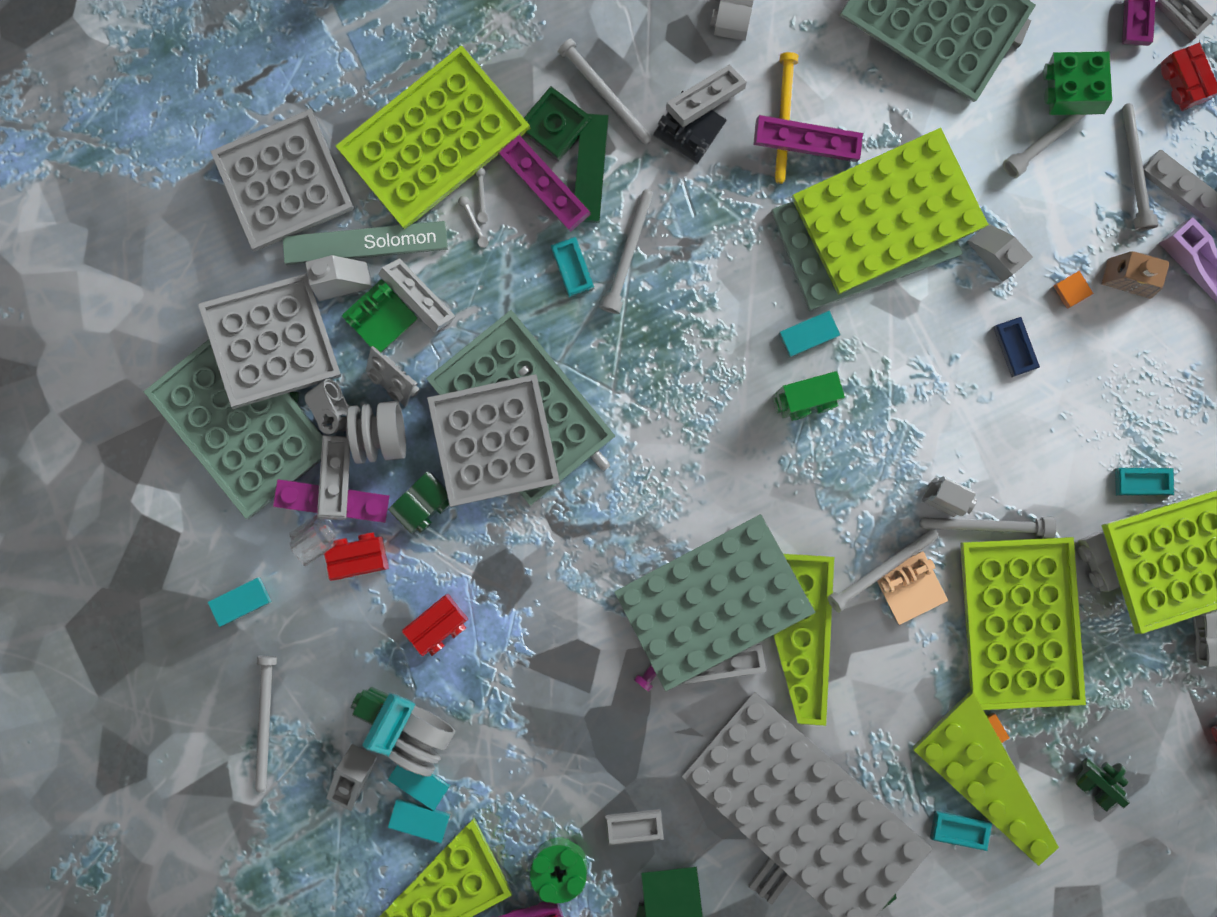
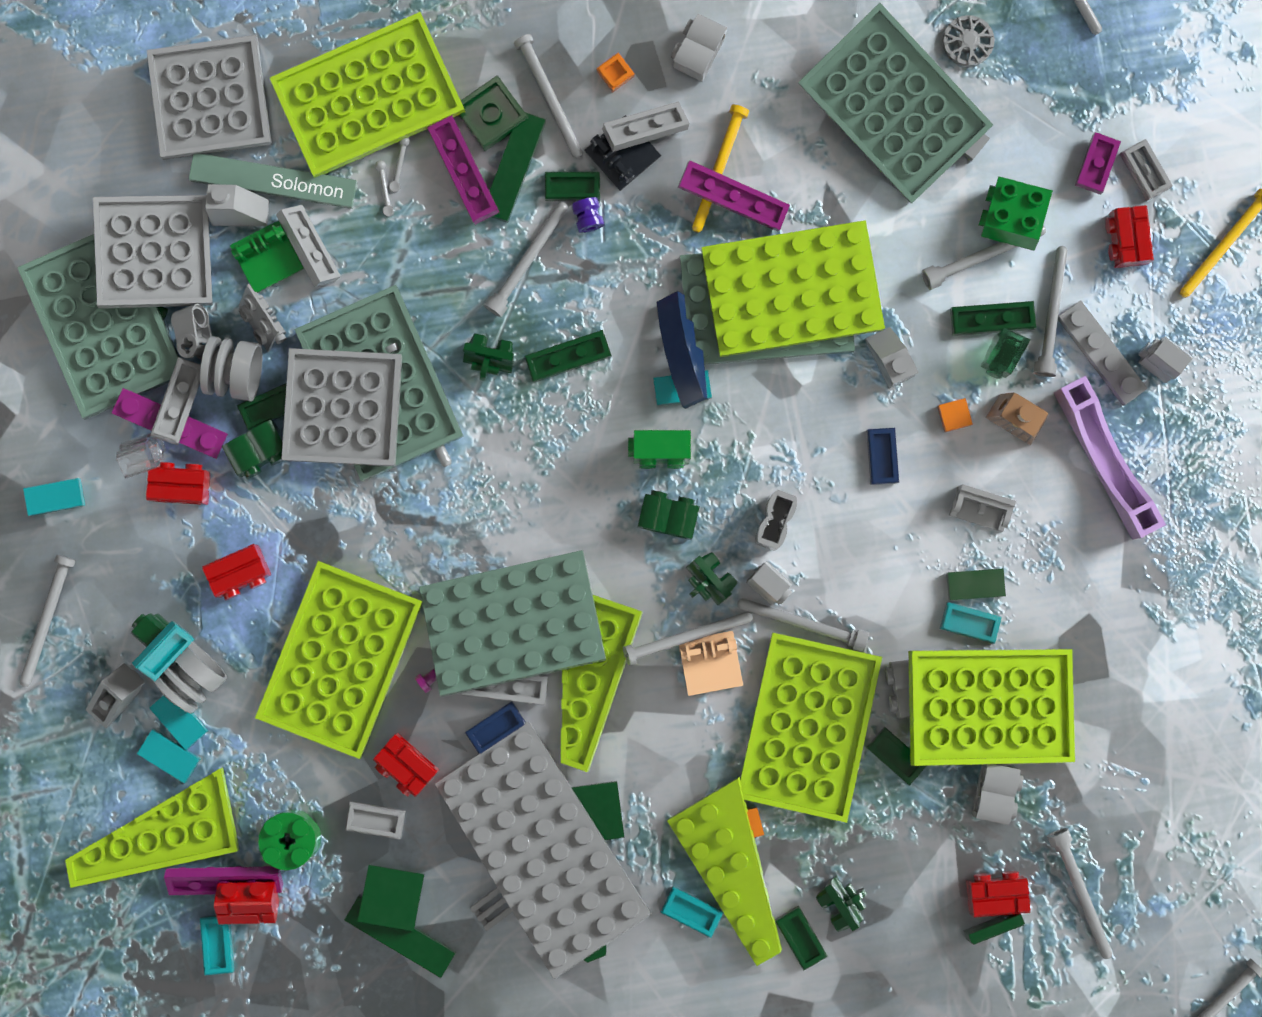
camera: 15 degrees right, 0 degrees up
teal tile [550,237,594,298] -> none
none -> dark green tile [237,383,287,431]
none -> lime plate [255,561,422,759]
none -> red brick [373,733,440,797]
none -> dark green hips [463,333,514,381]
none -> dark blue tile [465,701,526,754]
none -> dark green tile [524,330,612,383]
none -> dark green tile [545,172,600,201]
none -> dark purple wheel [571,197,605,233]
none -> dark green tile [571,781,625,840]
none -> orange tile [596,52,635,92]
none -> dark green brick [637,490,700,540]
none -> dark blue slope [656,291,707,409]
none -> dark green hips [686,552,737,605]
none -> light grey brick [755,490,797,551]
none -> dark green tile [775,906,828,971]
none -> dark green tile [866,727,927,786]
none -> dark green tile [946,568,1006,600]
none -> light grey hinge [949,484,1016,532]
none -> dark green tile [950,301,1037,336]
none -> clear green slope [980,328,1031,379]

